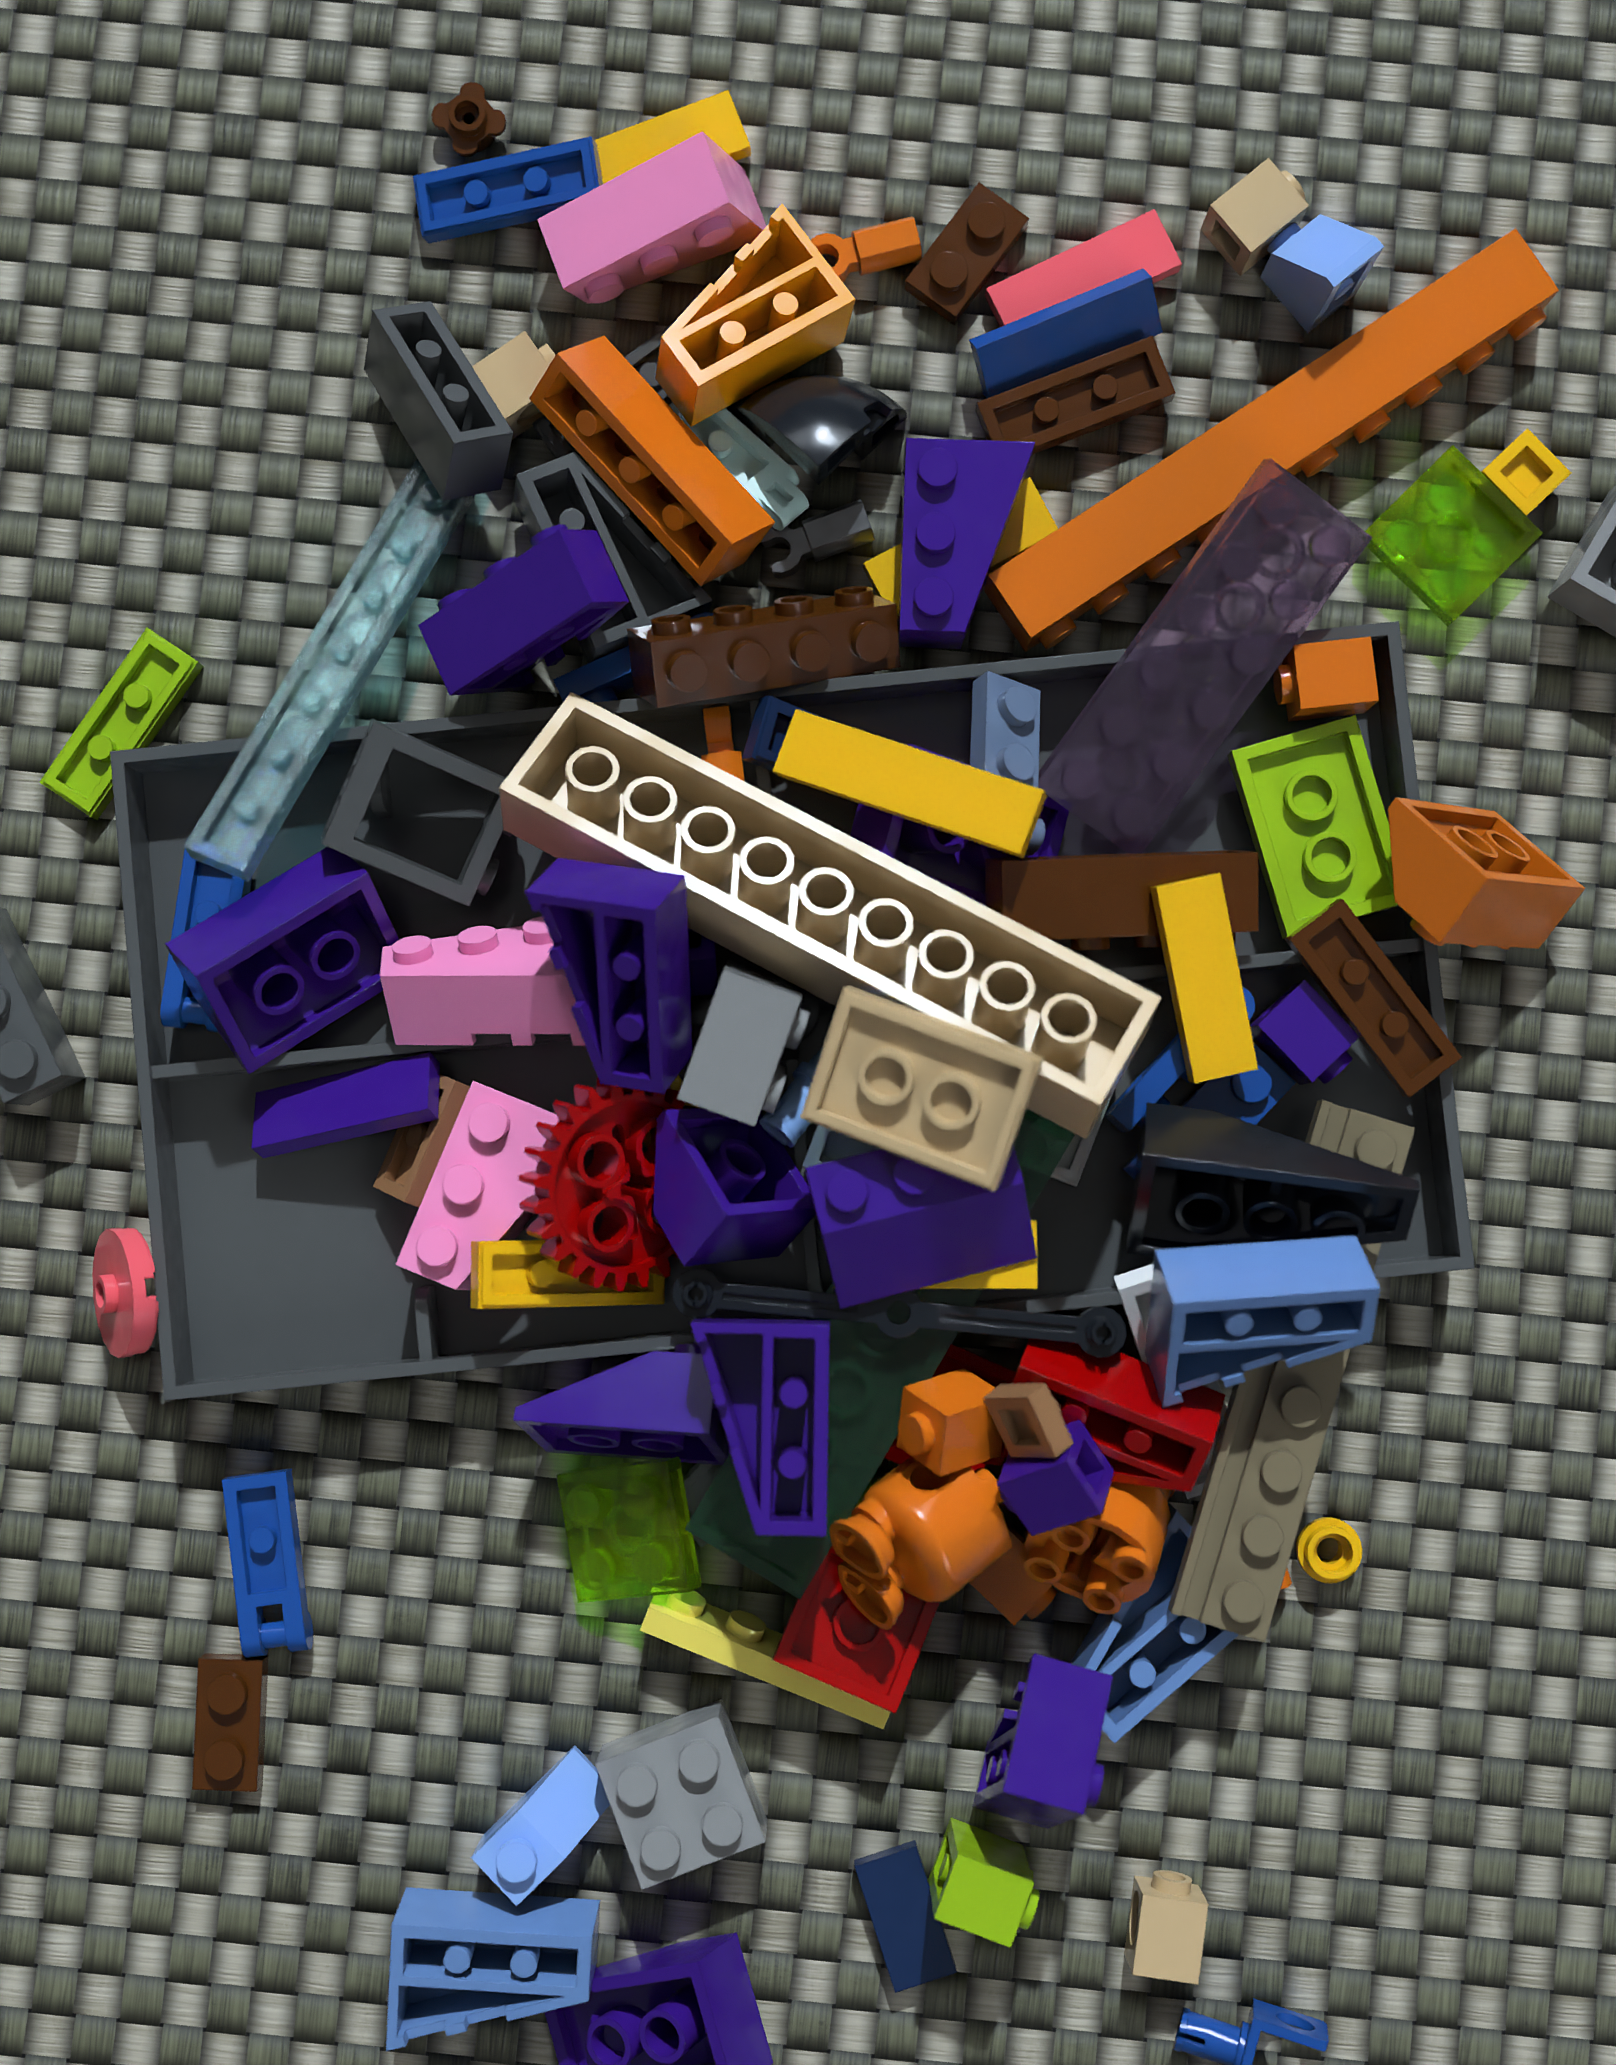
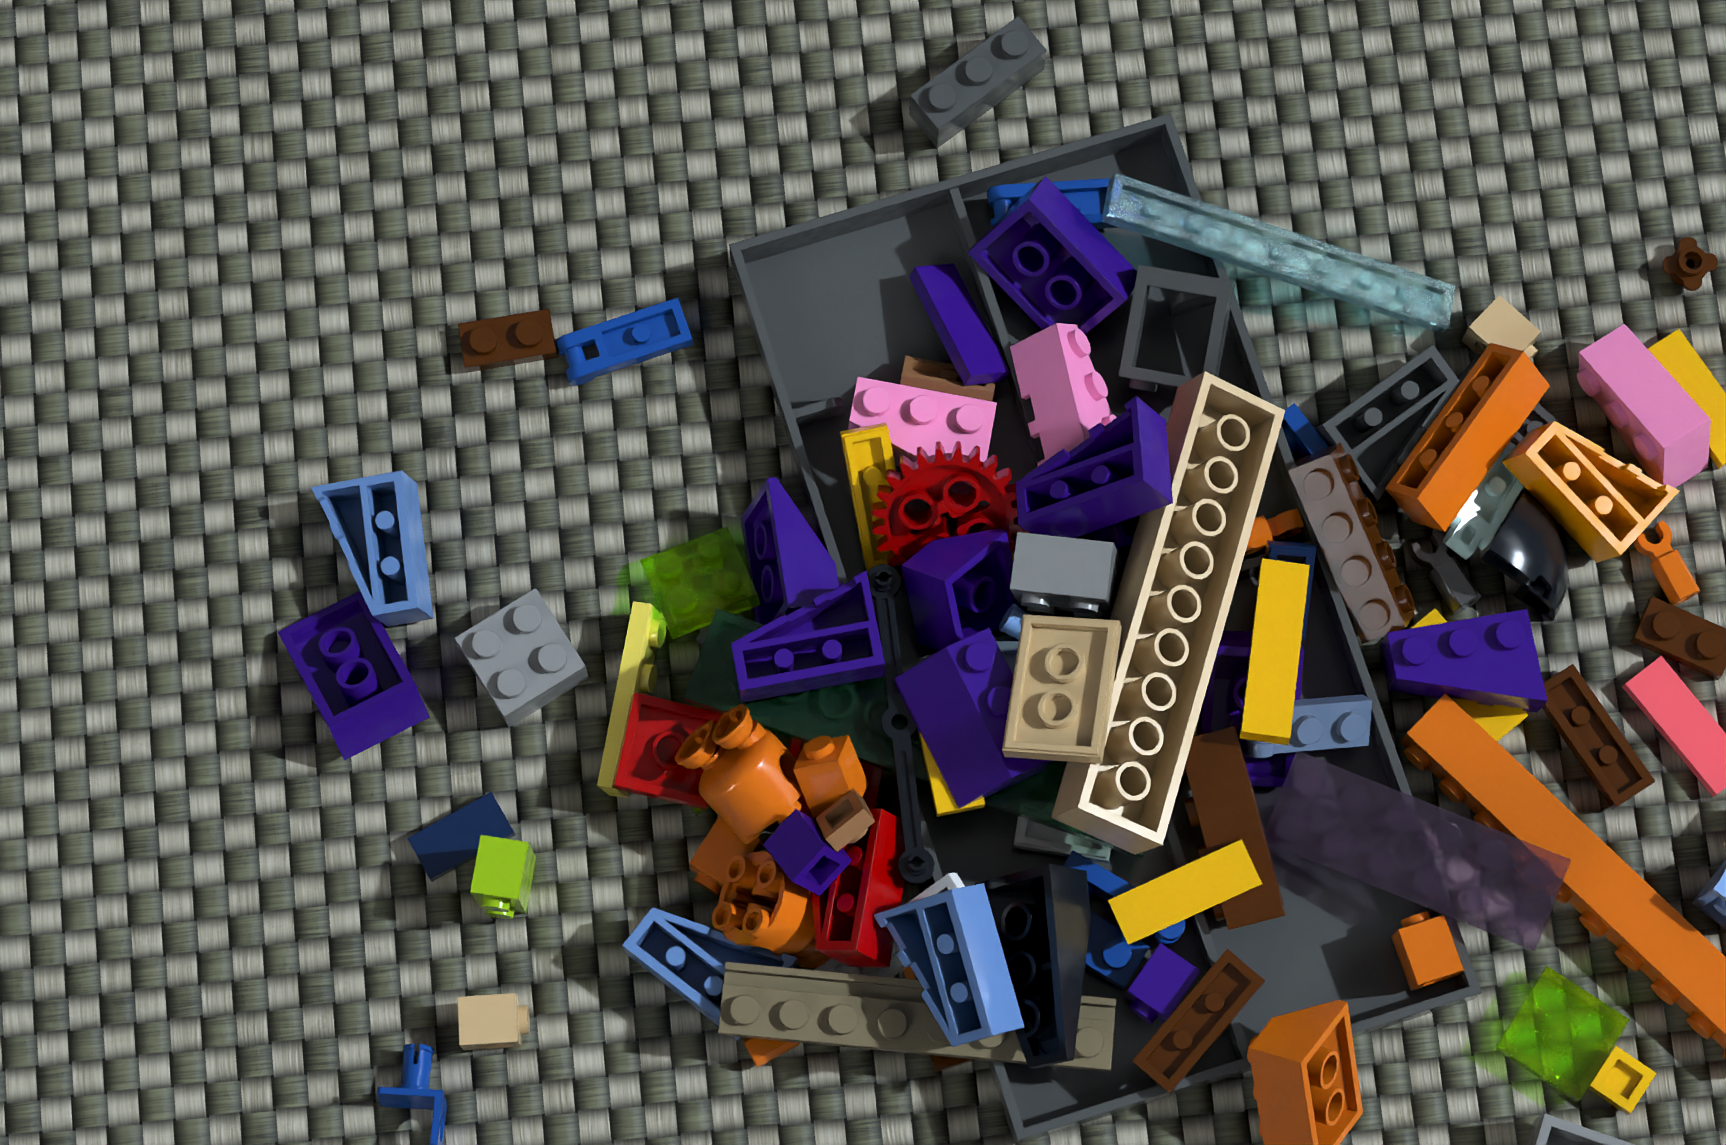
camera: 70 degrees right, 10 degrees down
lime tile [39,628,204,820] -> none
coral plate [92,1228,159,1358] -> none
dark grey brick [364,301,513,501] -> none
blue tile [413,136,603,244] -> none
dark purple wedge [418,524,629,696] -> none
light blue slope [471,1745,610,1906] -> none
blue tile [969,268,1163,399] -> none
dark purple wedge [972,1653,1113,1829] -> none
lime plate [1227,715,1399,939] -> none
yellow plate [1296,1517,1362,1584] -> none

